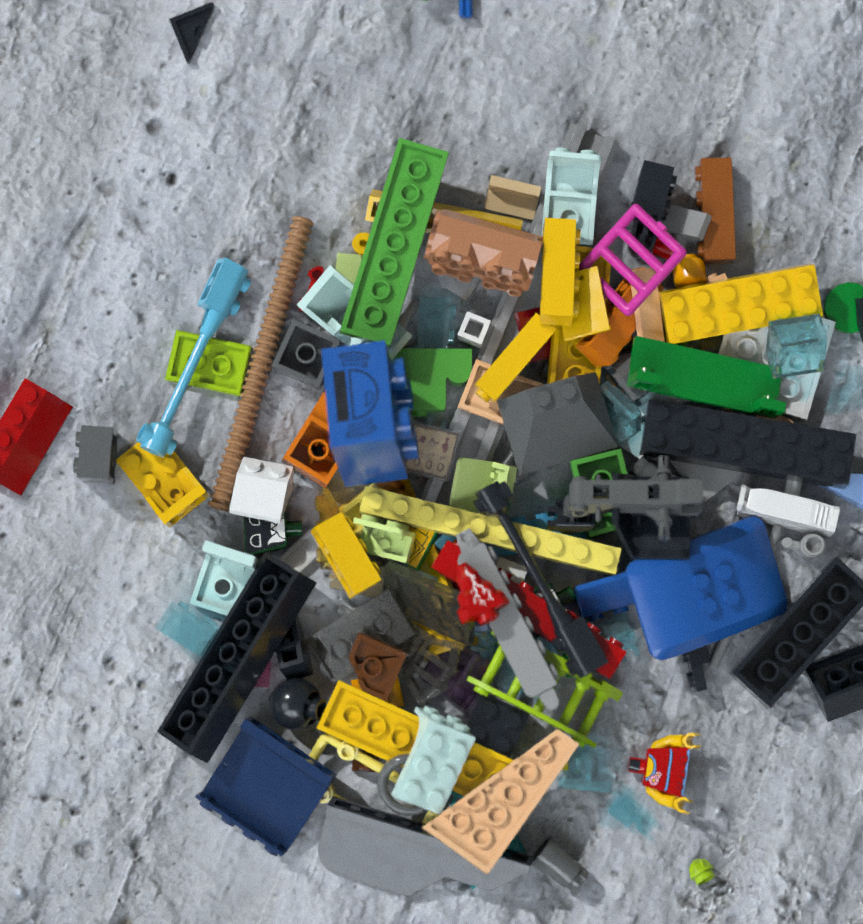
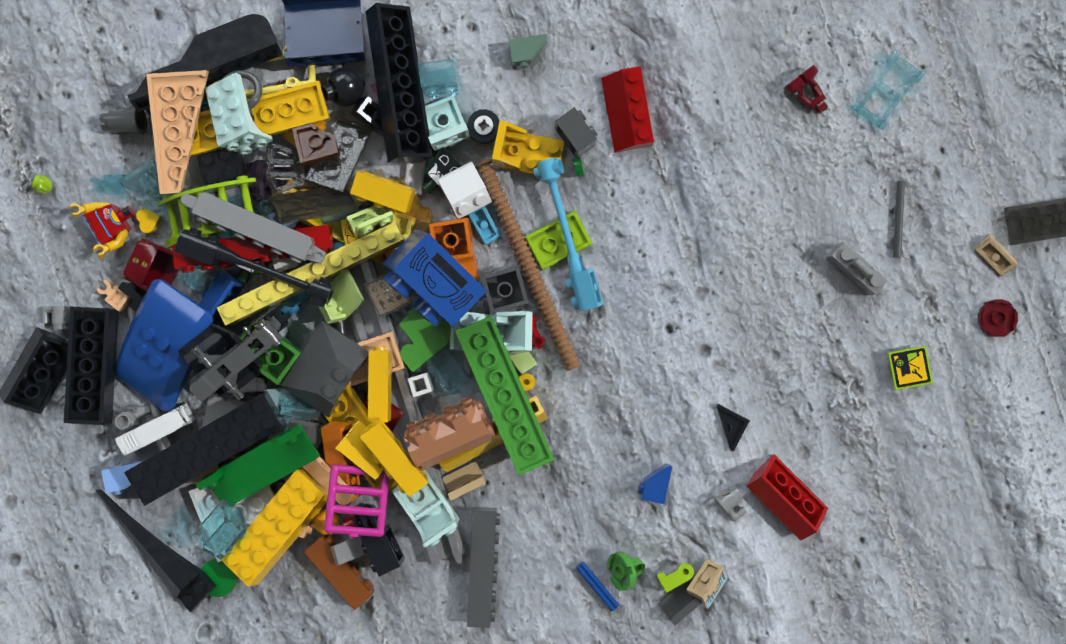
camera: 145 degrees right, 5 degrees up
red rock [456,562,510,626] -> none
none -> light grey piece [42,306,70,329]
none -> light nougat plate [97,280,131,312]
none -> dark red piece [123,238,178,290]
none -> yellow tile [136,209,162,234]
none -> black wheel [467,109,500,144]
none -> dark grey brick [467,507,500,628]
none -> medium azure slope [468,206,501,245]
none -> sand green slope [509,34,548,69]
none -> green tile [573,157,584,177]
none -> blue slope [637,463,673,504]

